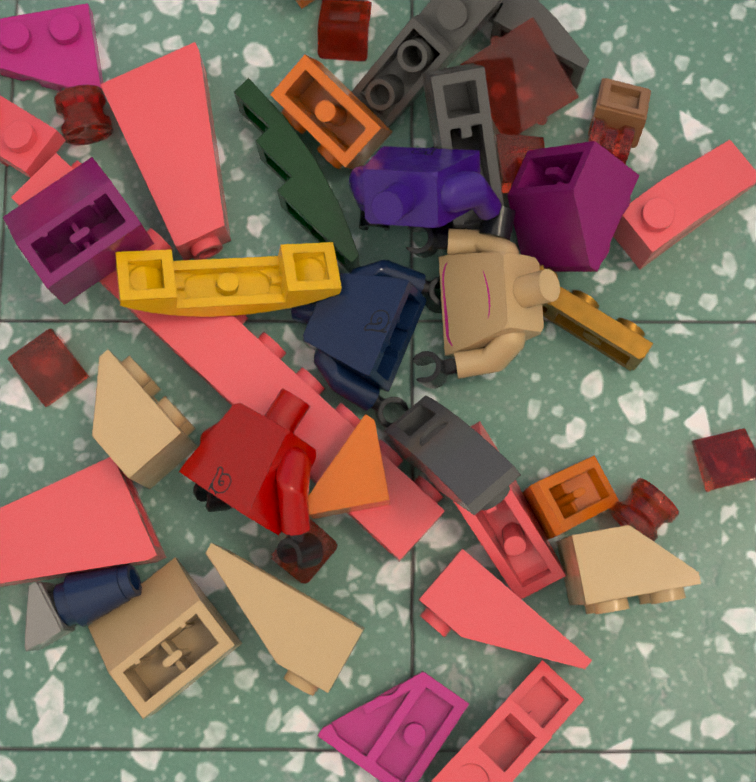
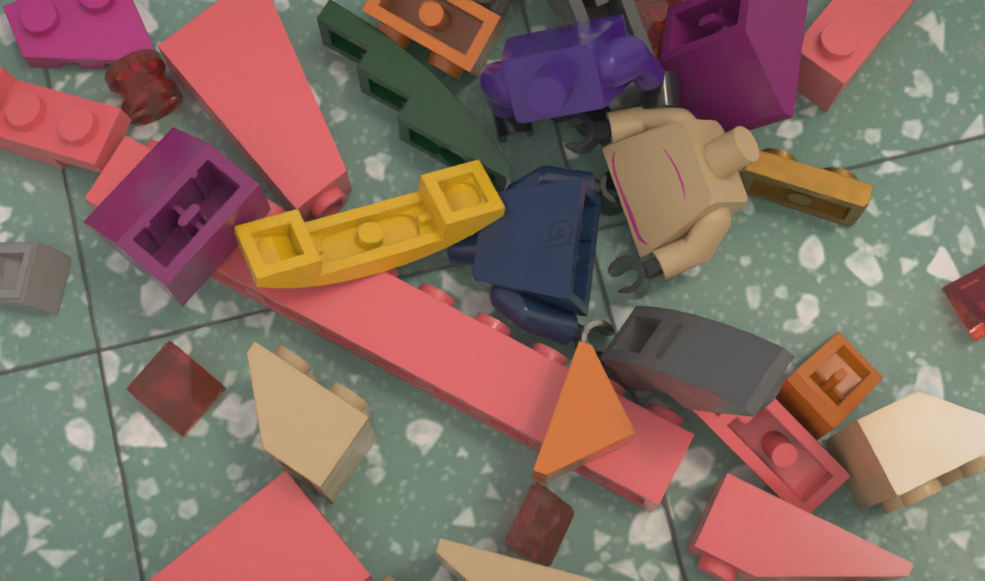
camera: 20 degrees left, 5 degrees down
red torso [179,388,323,570] -> none
clear red wheel [609,478,679,542] -> none

